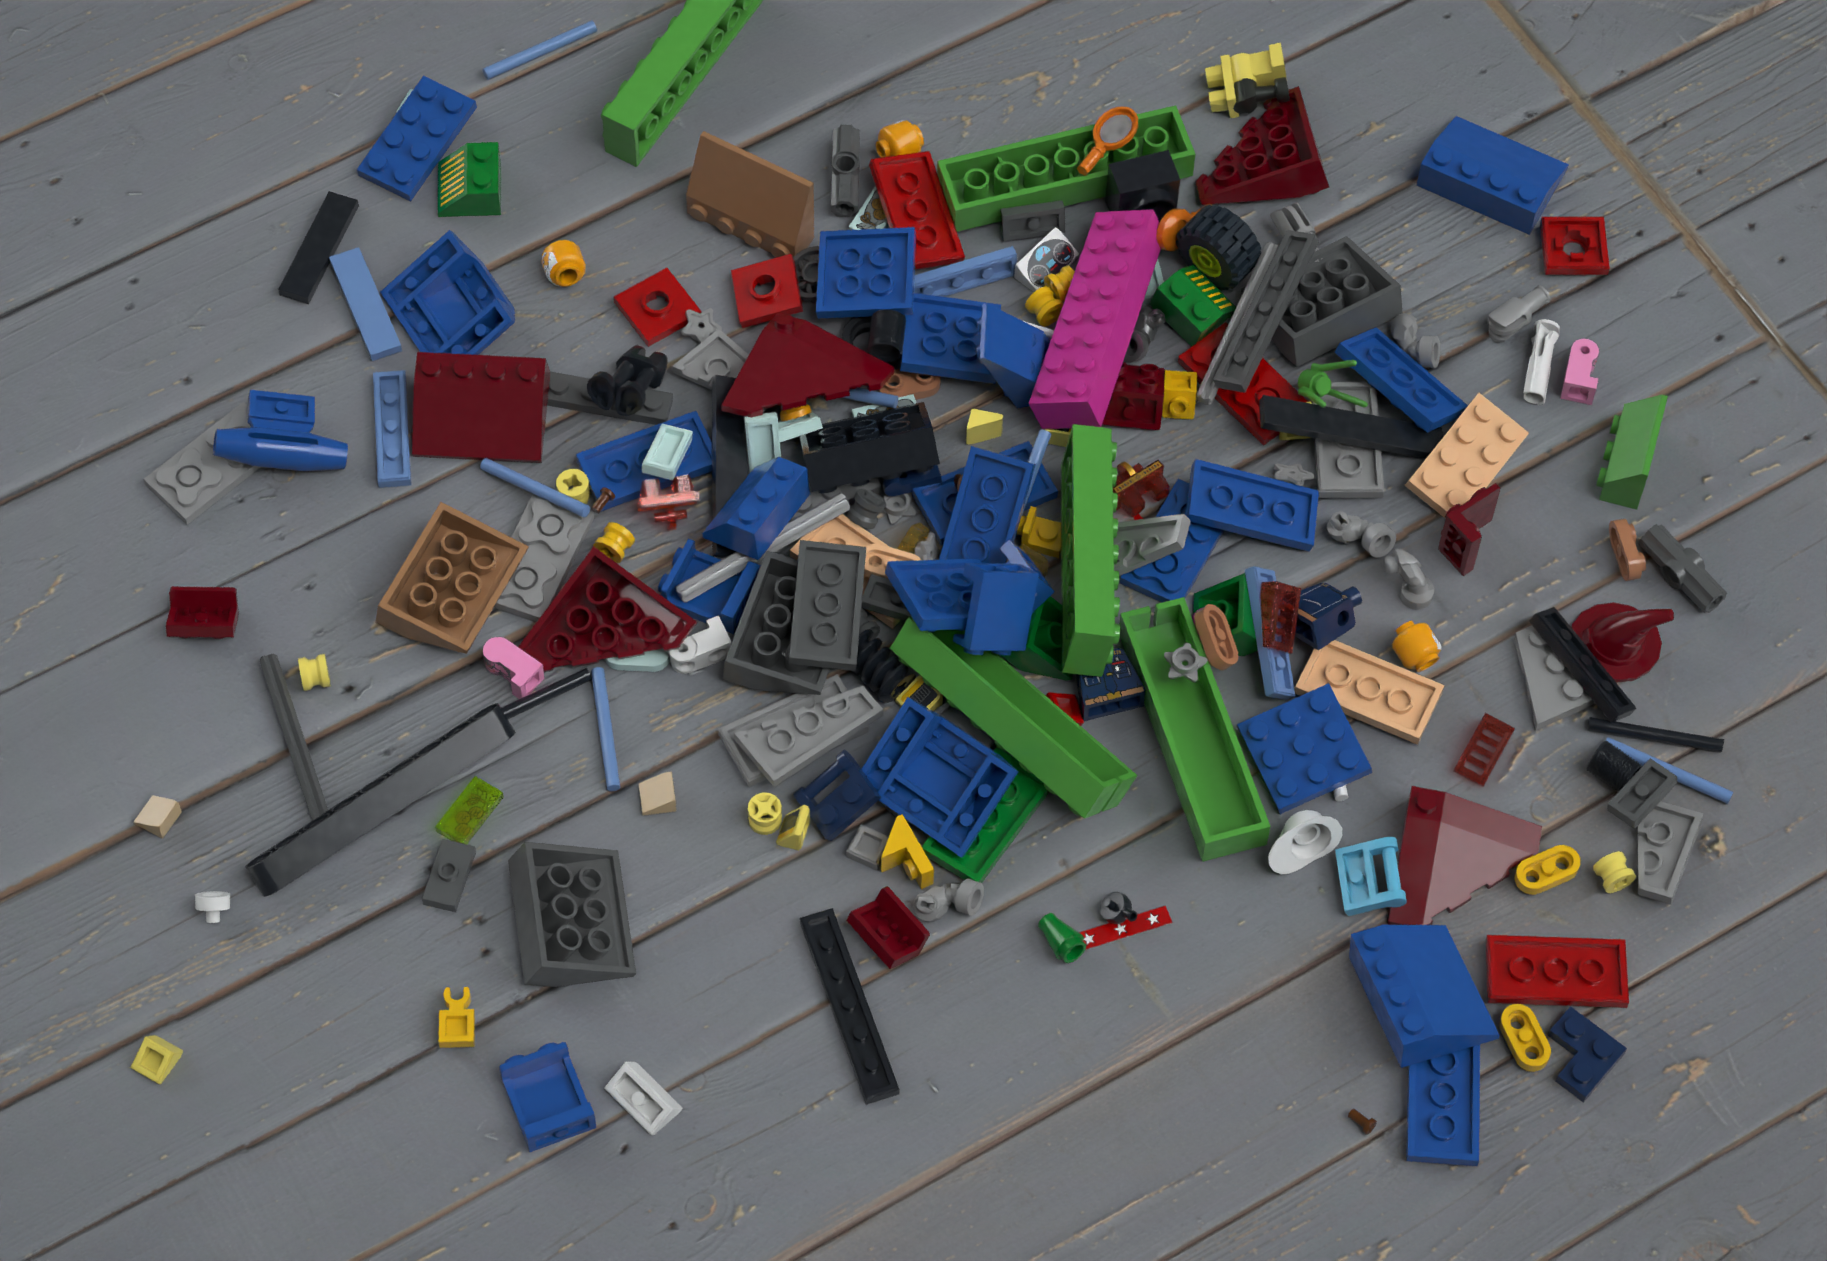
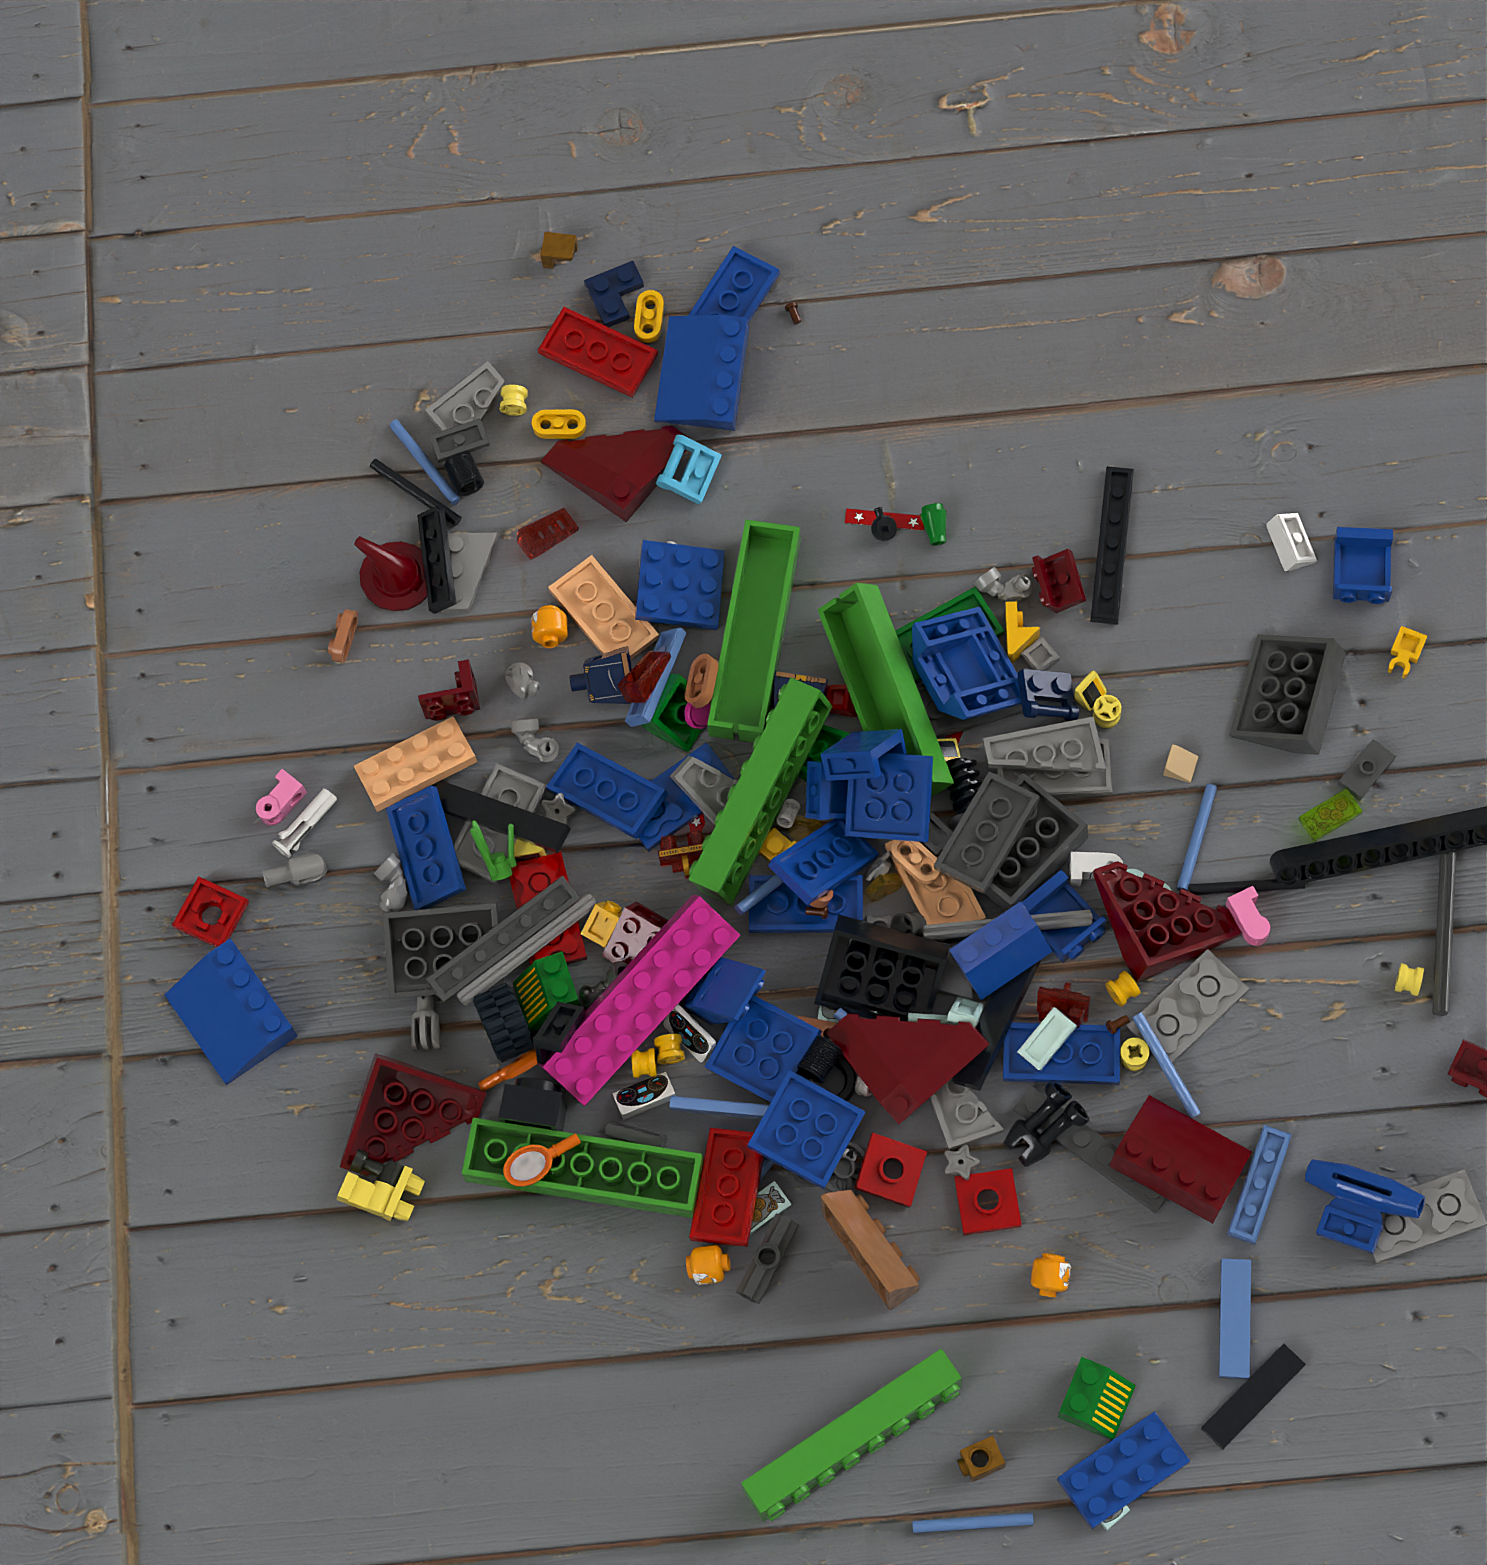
camera: 145 degrees left, 10 degrees up
medium nougat slope [375,502,529,654] -> none
blue slope [380,230,515,355] -> none
light yellow slope [966,409,1003,445] -> none
light grey plate [1164,643,1208,682] -> none
white piece [1268,810,1342,874] -> none
bright green slope [1596,395,1668,510] -> none
dark grey piece [1639,524,1727,613] -> none
none -> black panel [534,1001,585,1064]
none -> pearl gold panel [540,232,578,269]
none -> white piece [777,799,800,828]
none -> pearl gold brick [957,1436,1005,1482]

